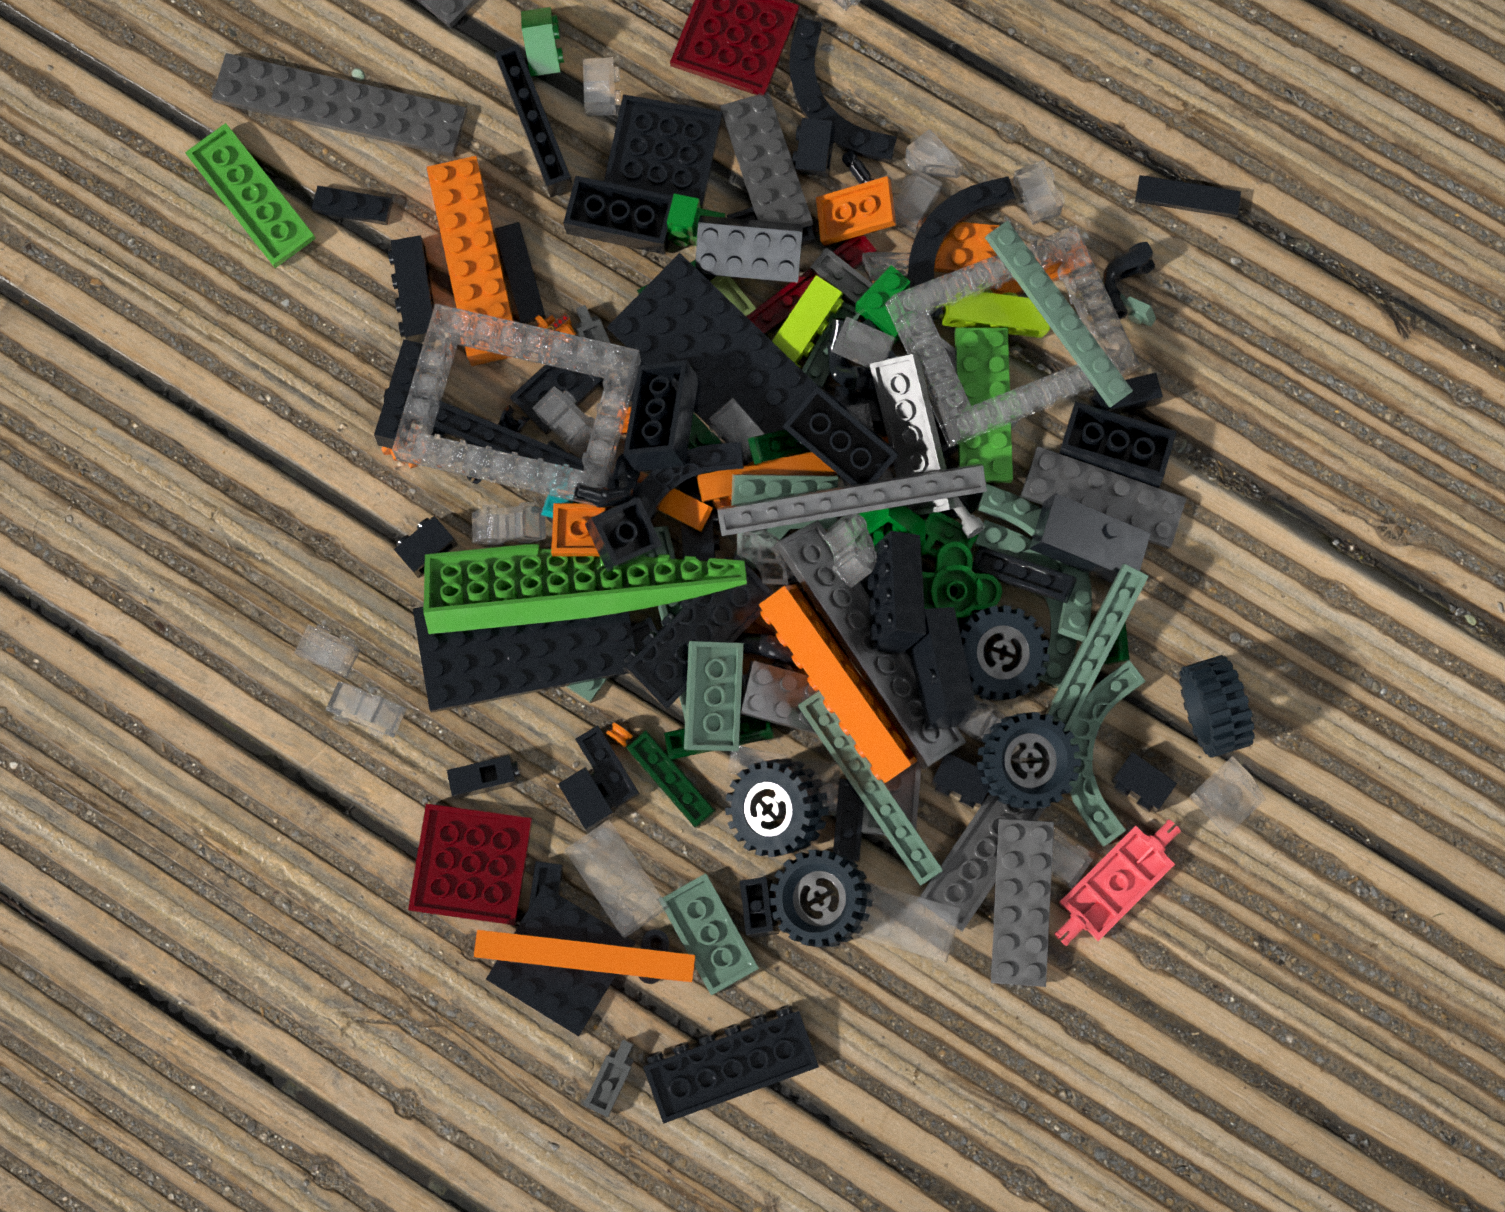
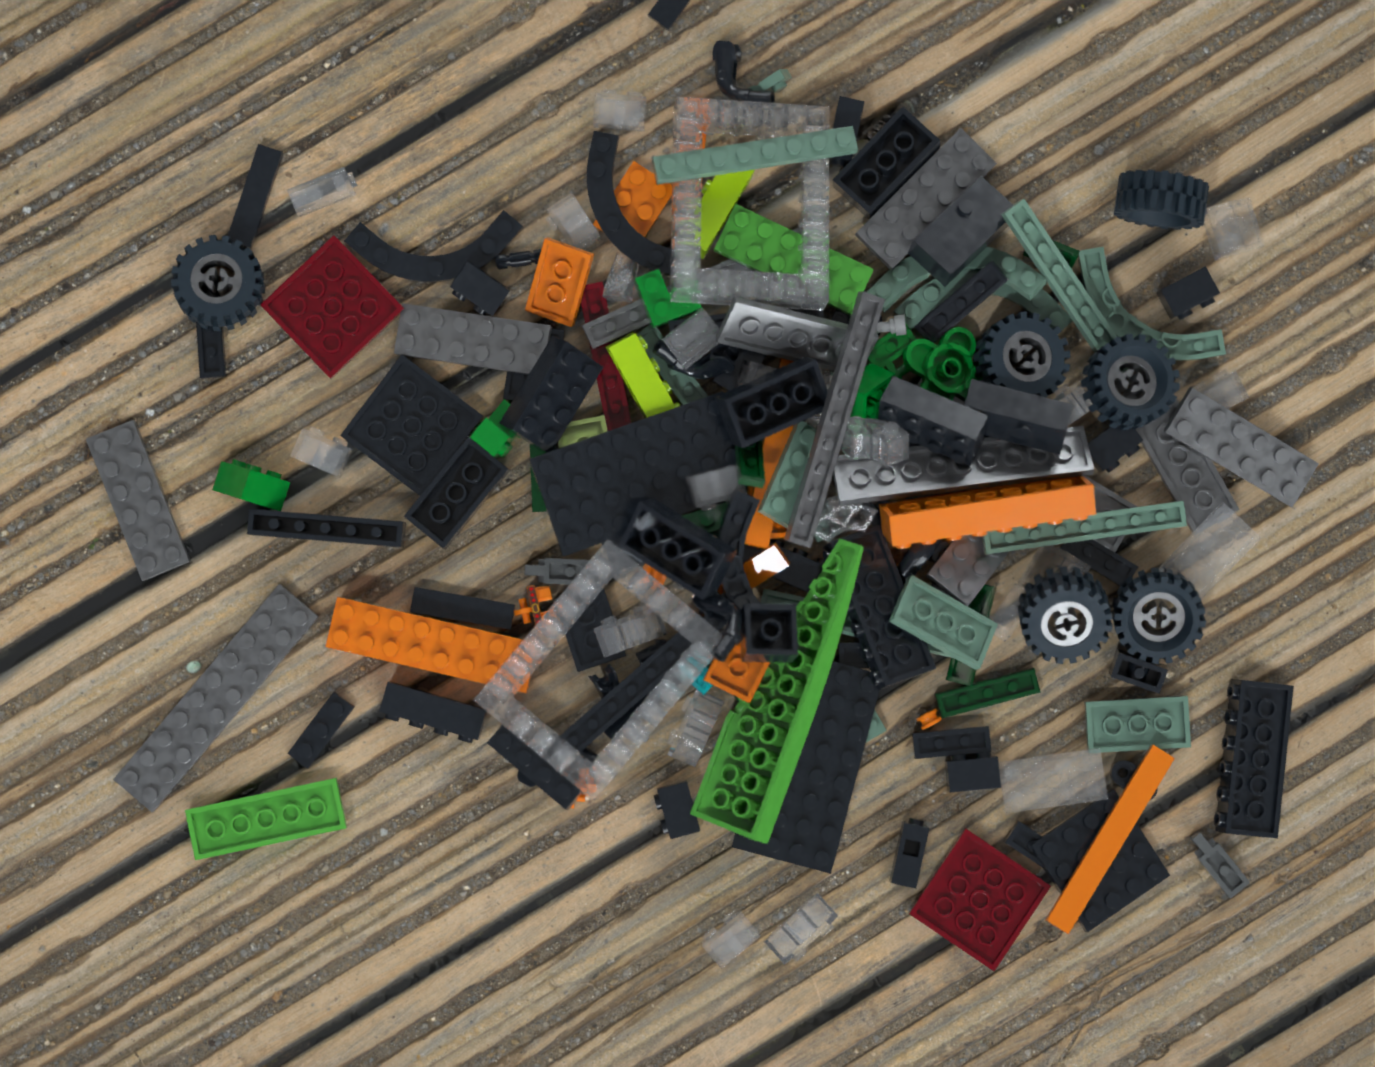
camera: 75 degrees left, 10 degrees up
clear slope [905,129,963,178] -> none
coral plate [1054,819,1181,946] -> none

